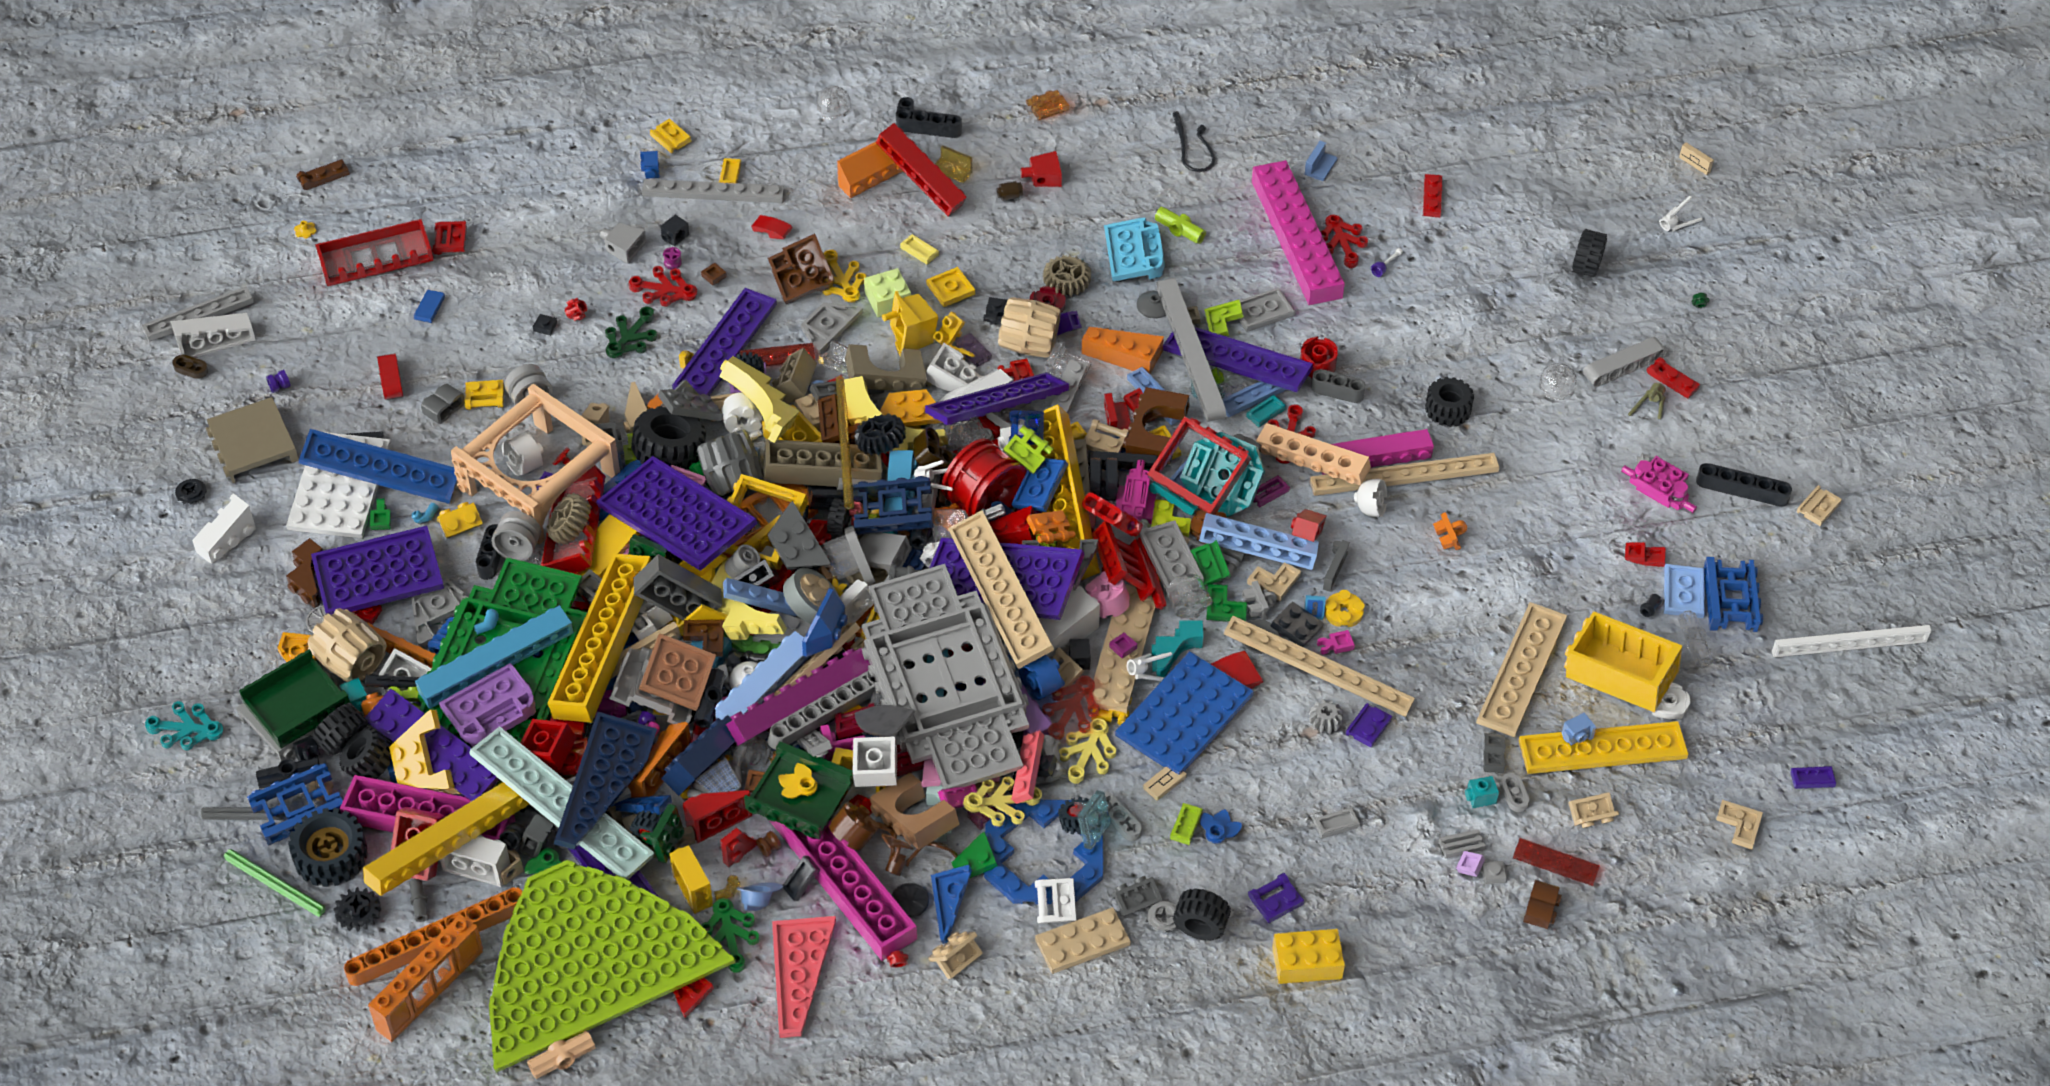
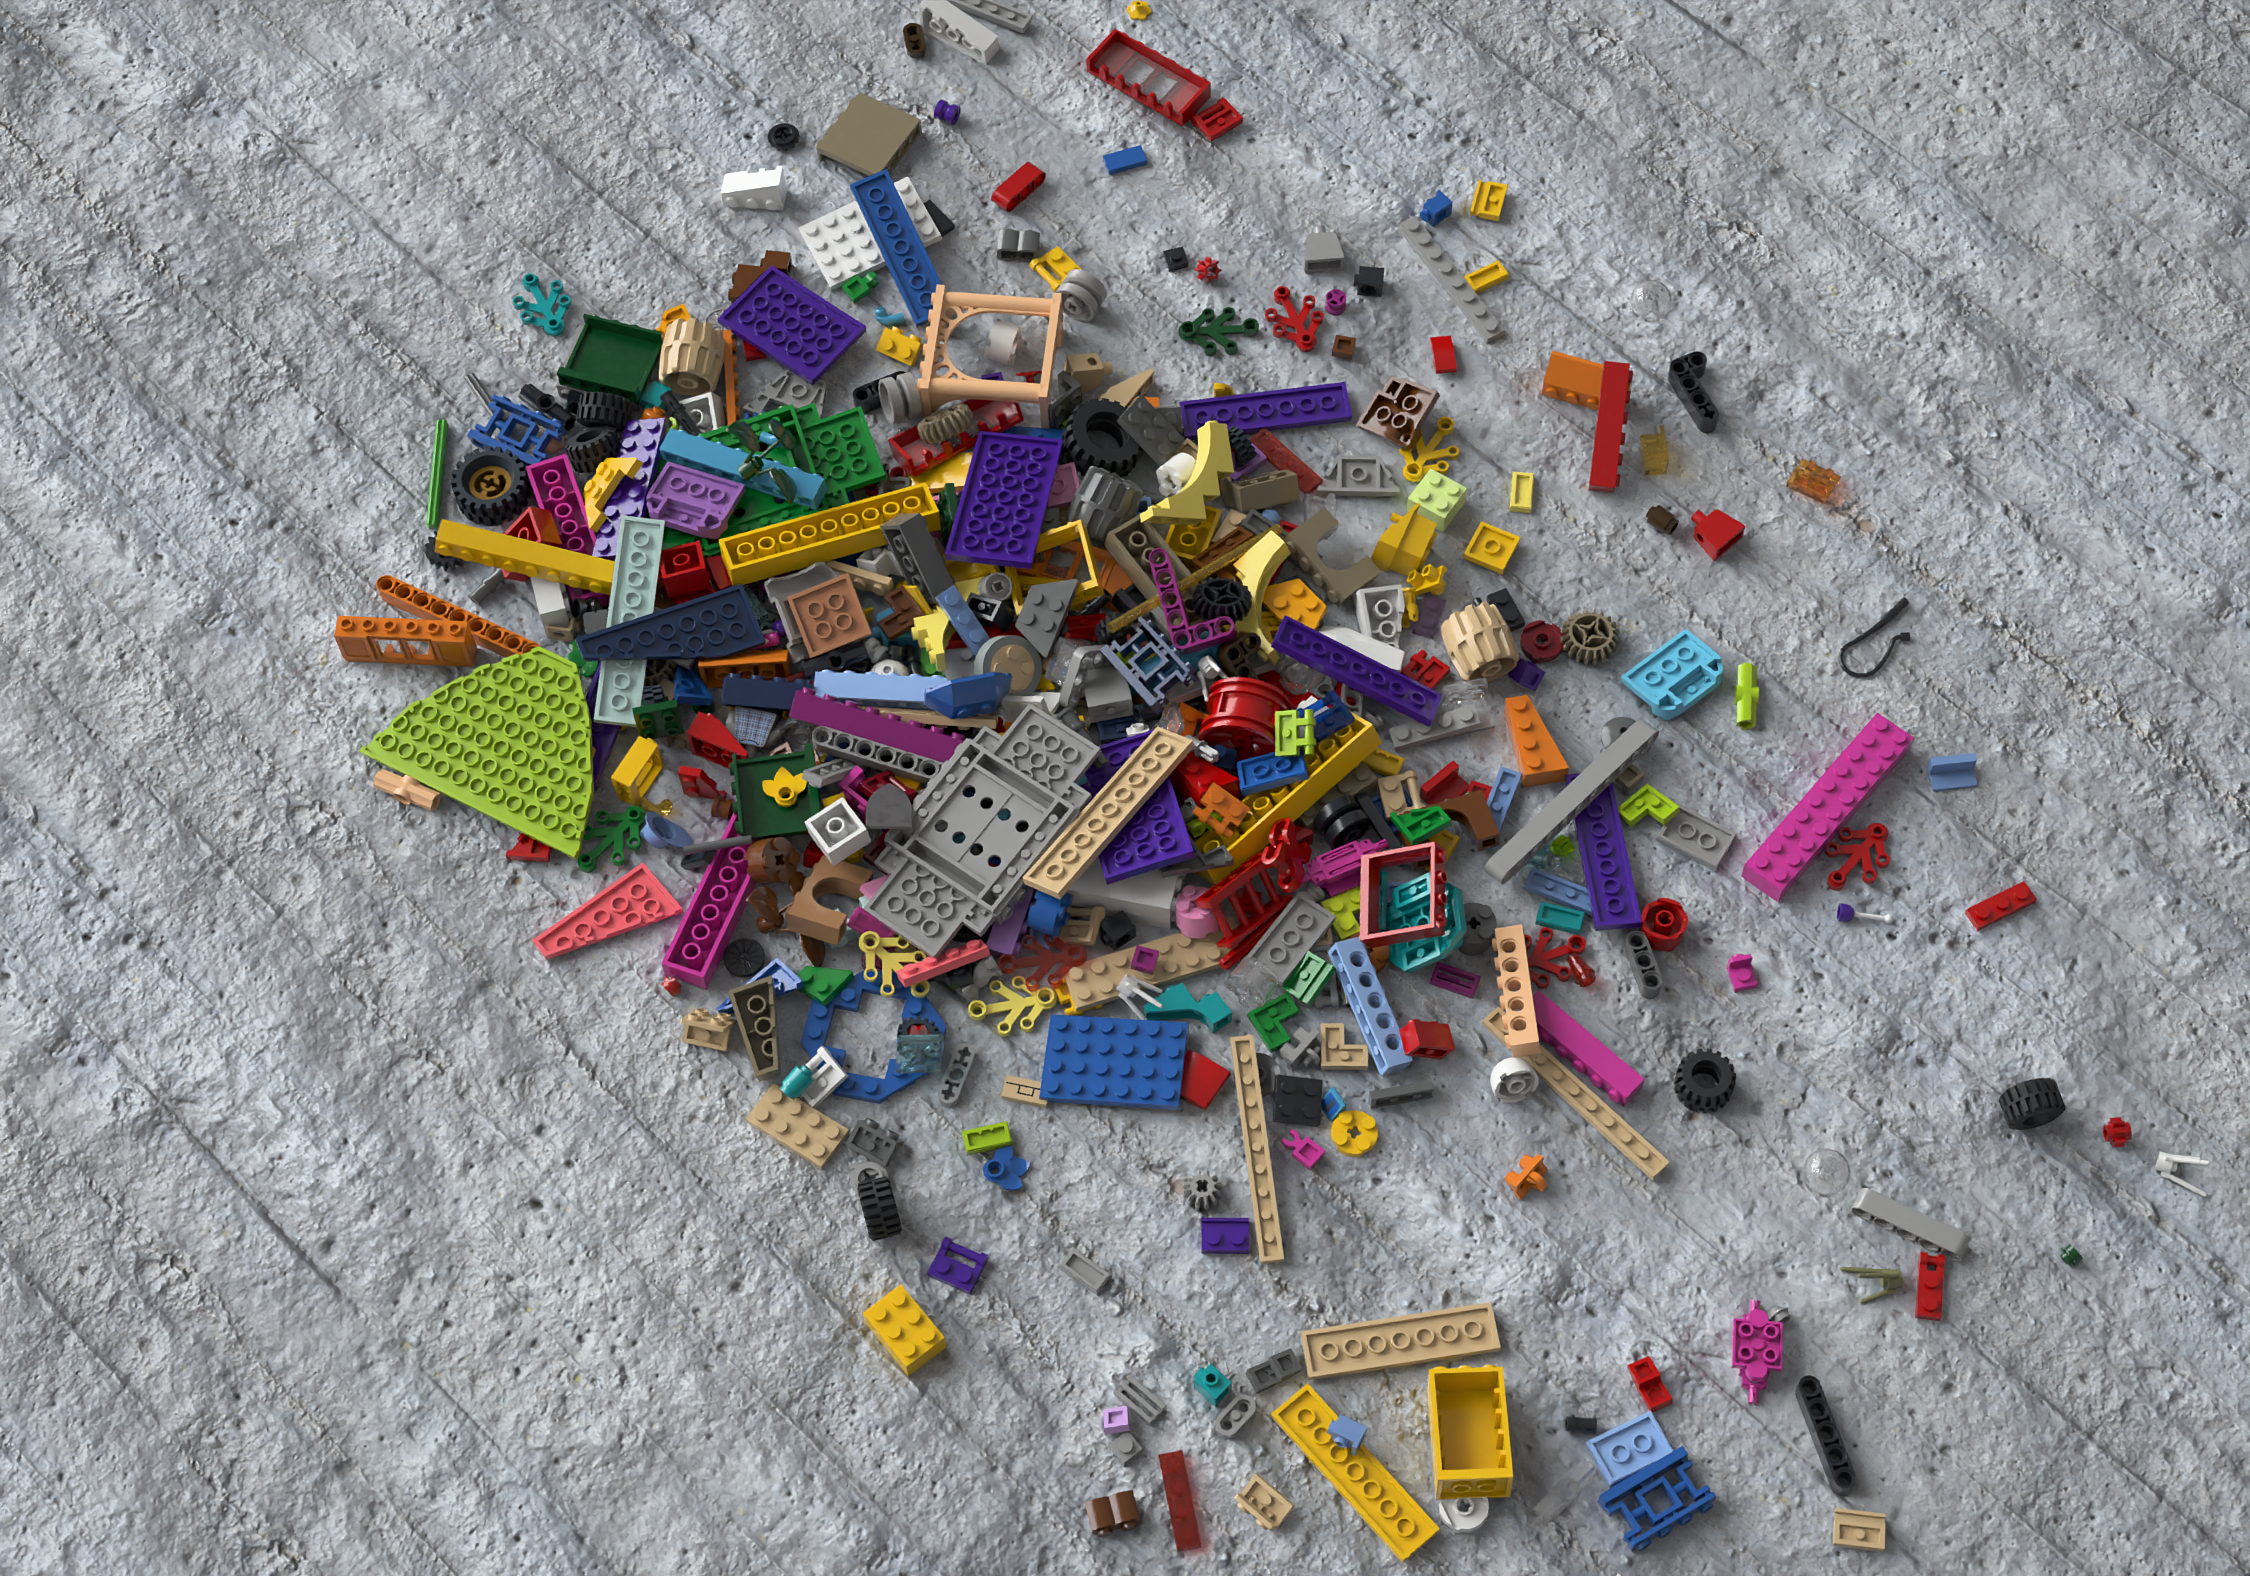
camera: 60 degrees right, 10 degrees up
none -> dark grey bar [684,835,753,855]
none -> dark green plant [726,419,797,505]
none -> dark tan wedge [728,975,781,1082]
none -> teal brick [780,1065,814,1100]
none -> magenta beam [1149,548,1238,654]
none -> green wing [1390,806,1452,846]
none -> clear red cone [1566,953,1596,987]
none -> dark pink bracket [1726,954,1758,993]
none -> red gear [2103,1117,2132,1147]

